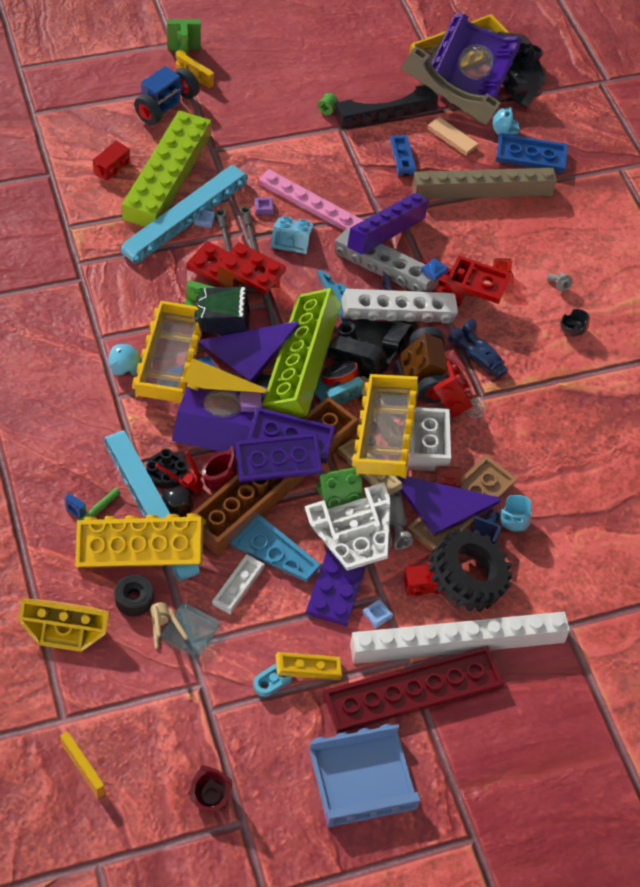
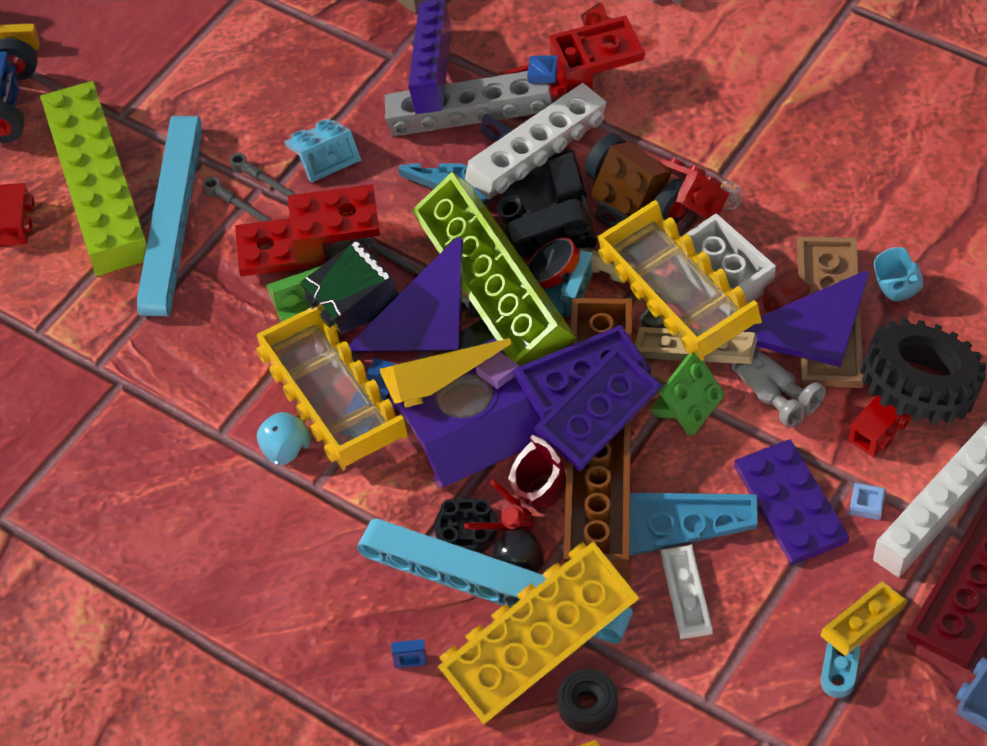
camera: 30 degrees left, 0 degrees up
bright green piece [76,488,121,523] -> none
tan plant [150,602,188,649] -> none
clear light blue tile [160,602,221,658] -> none
light blue tile [194,209,215,228] -> none
medium lavender tile [255,198,274,215] -> none
bright pink plate [258,169,363,231] -> none
white wedge [304,482,391,571] -> none
dark blue piece [448,319,509,378] -> none
dark blue bracket [471,509,502,544] -> none
black hair [560,309,590,337] -> none

